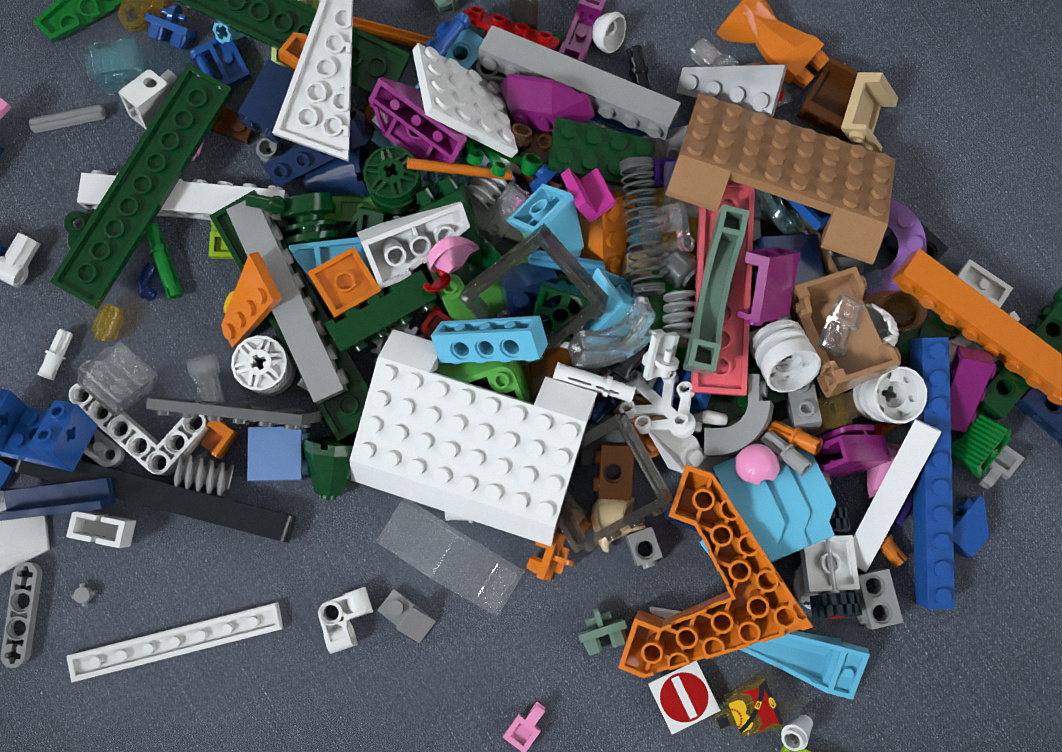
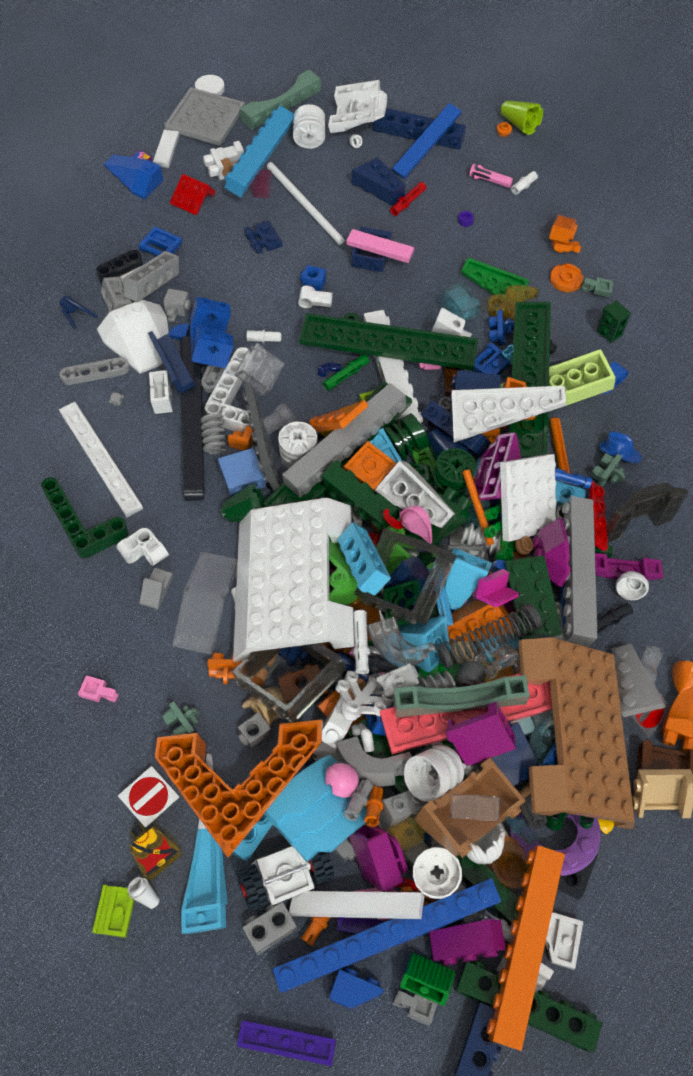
camera: 70 degrees right, 20 degrees down
light grey axle [29,104,106,133] -> none
clear yellow brick [90,303,125,343] -> none
dark green arm [246,193,285,215] -> none
none -> dark green beam [41,477,129,558]
none -> dark purple plate [237,1020,336,1066]

